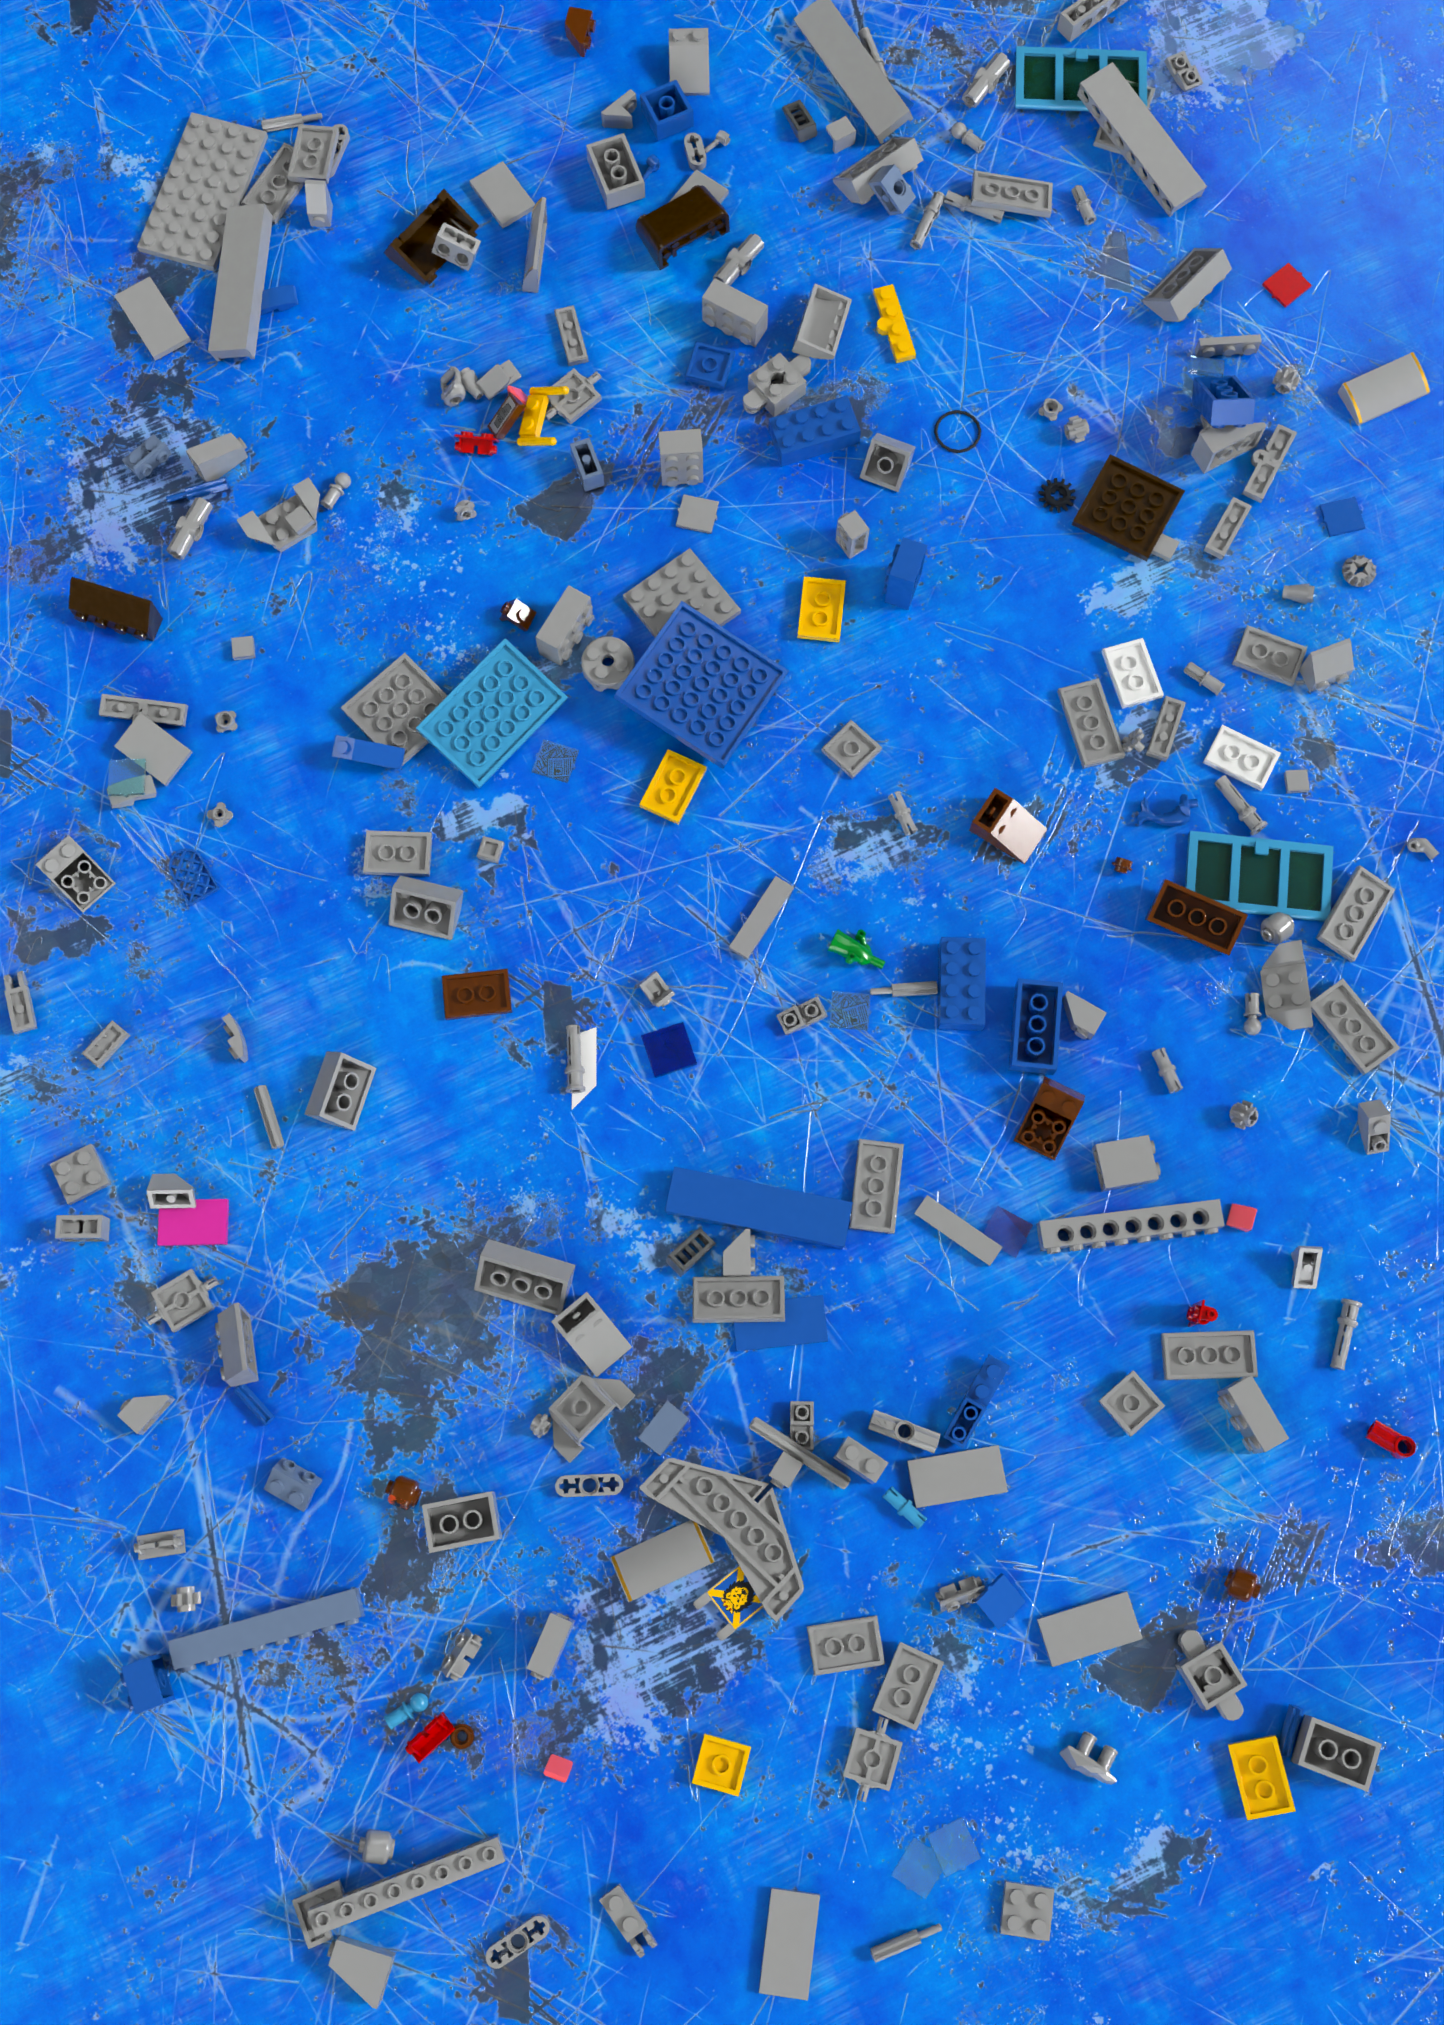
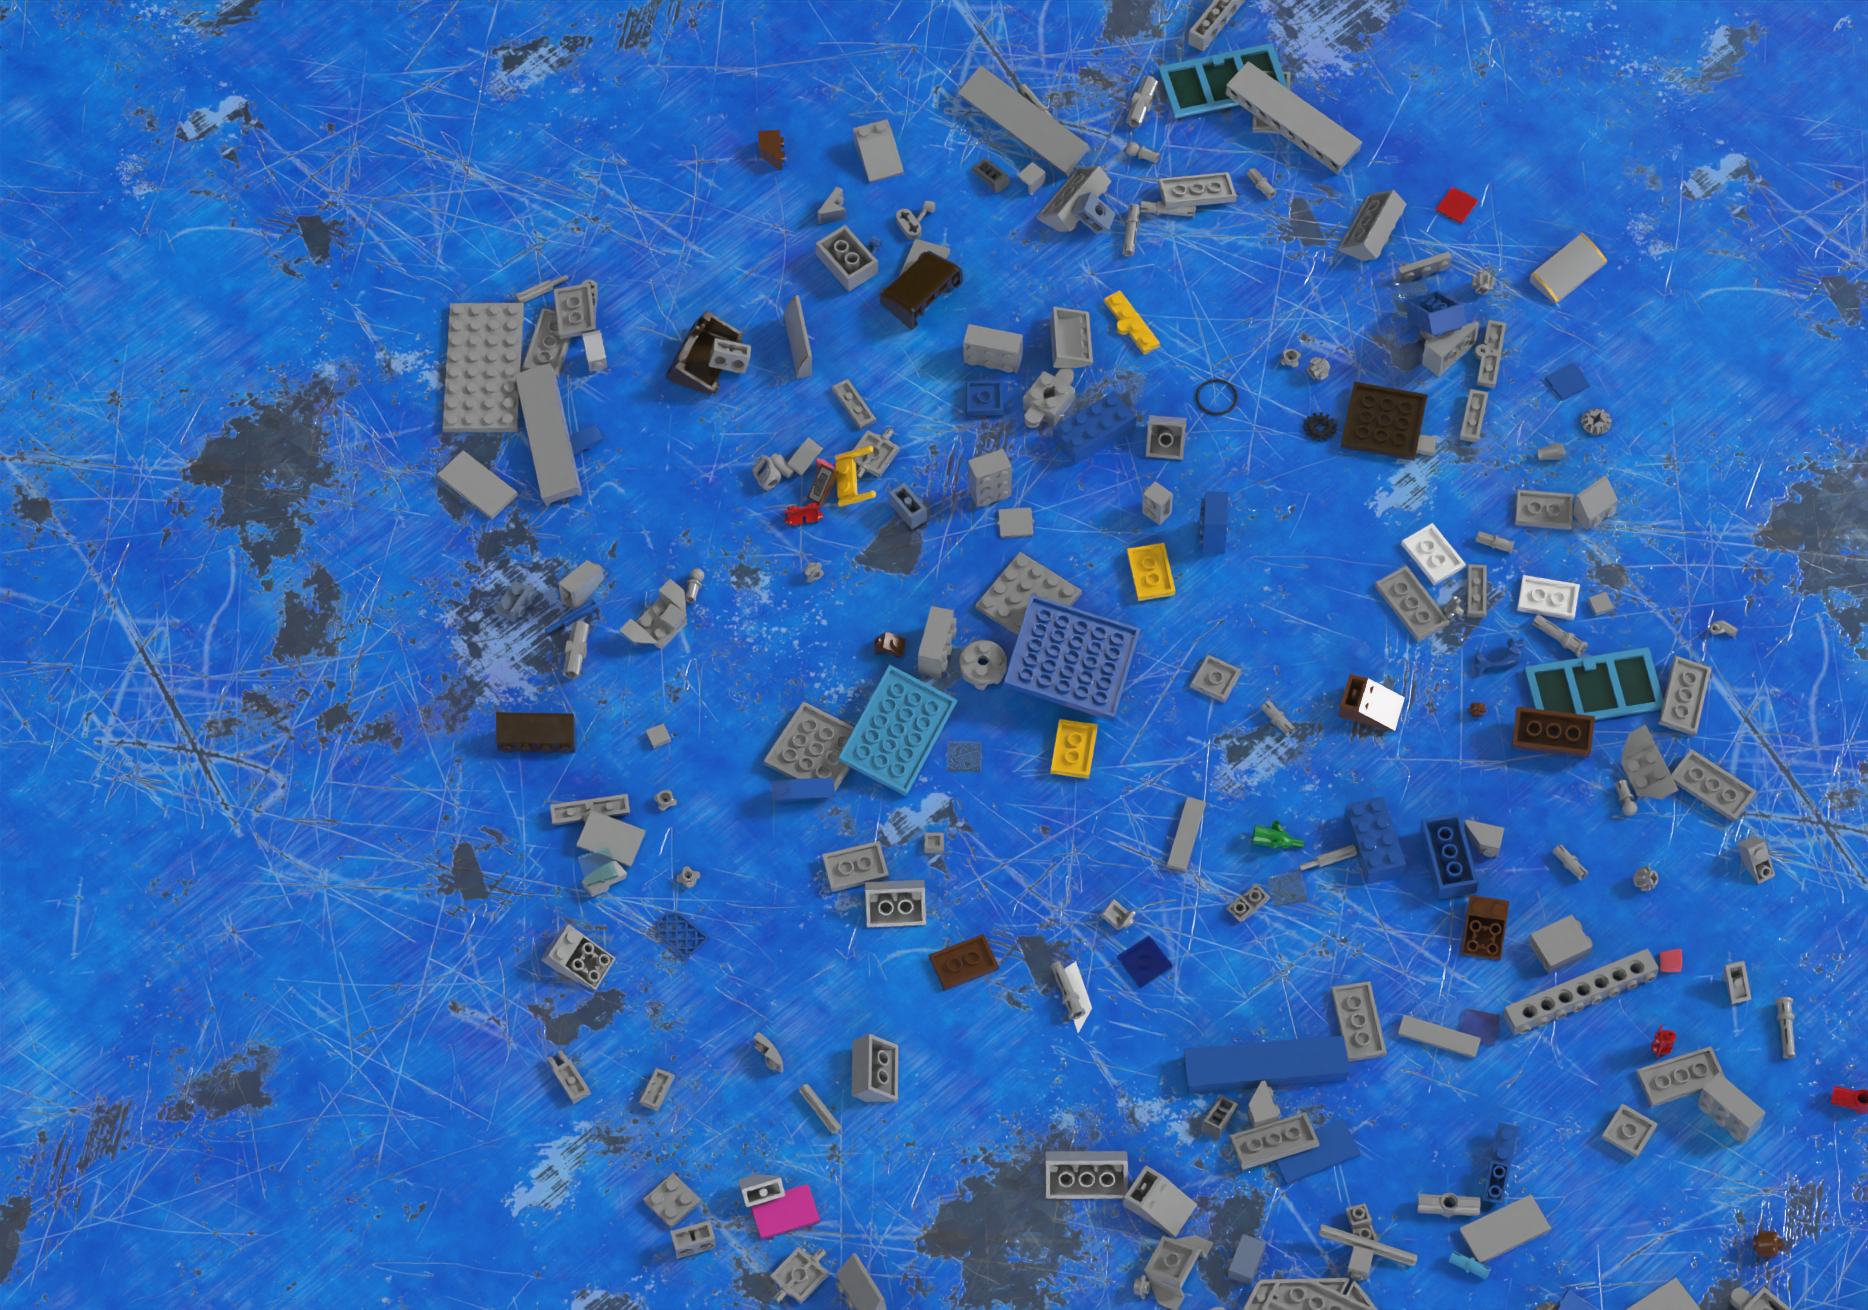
camera: 15 degrees left, 15 degrees down
light grey tile [469,161,535,229] -> none
blue brick [640,80,694,141] -> none
light grey piece [713,234,764,286] -> none
light grey brick [833,1436,888,1484] -> none
light grey slope [1164,51,1203,92] -> none
light grey head [1261,912,1294,945] -> none

